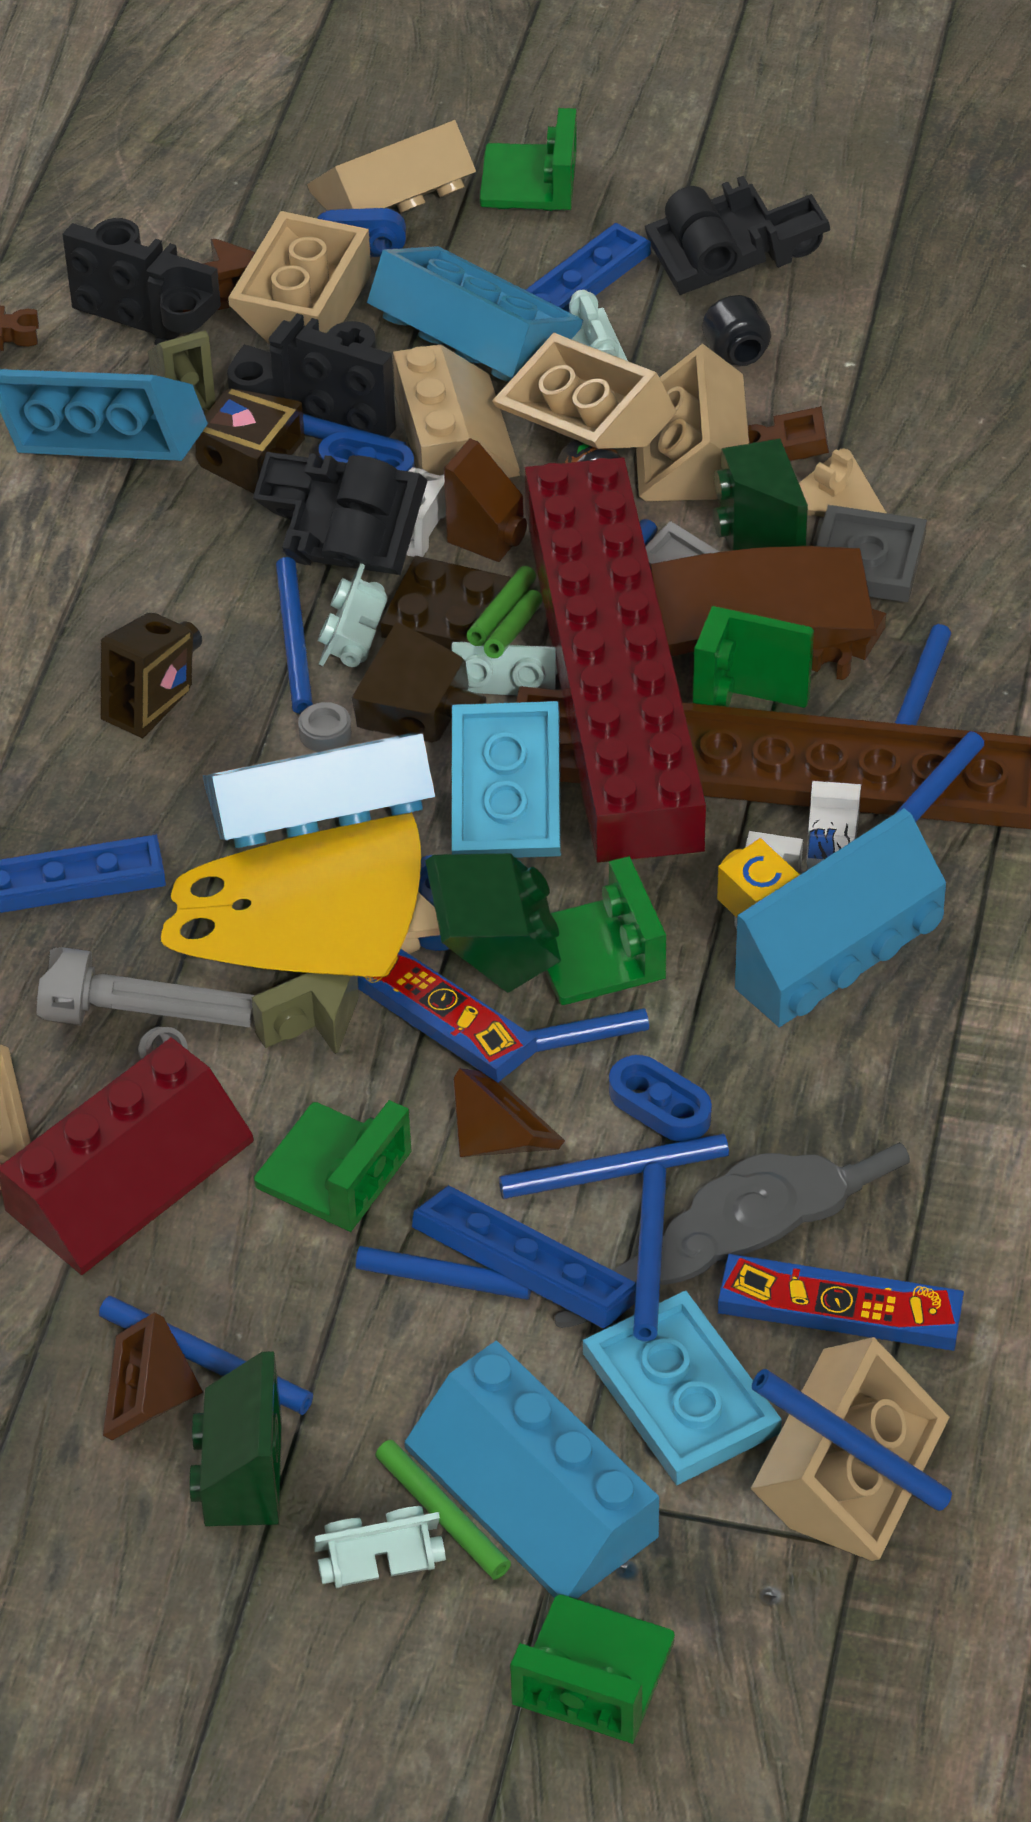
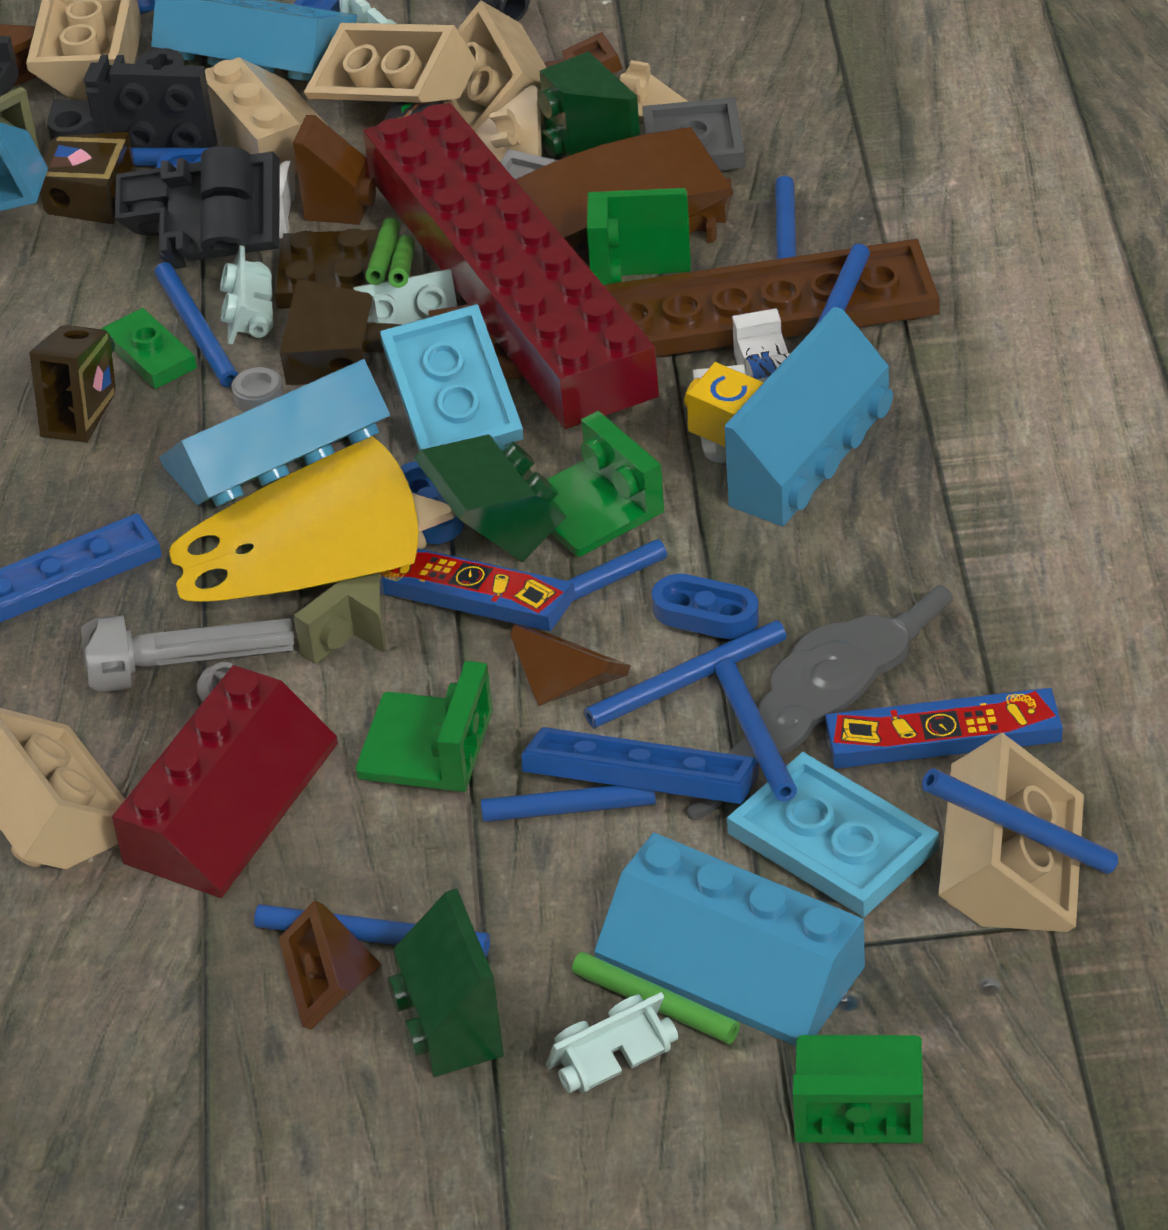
camera: 15 degrees left, 5 degrees down
none -> green plate [101,308,197,389]
none -> tan piece [474,85,542,161]

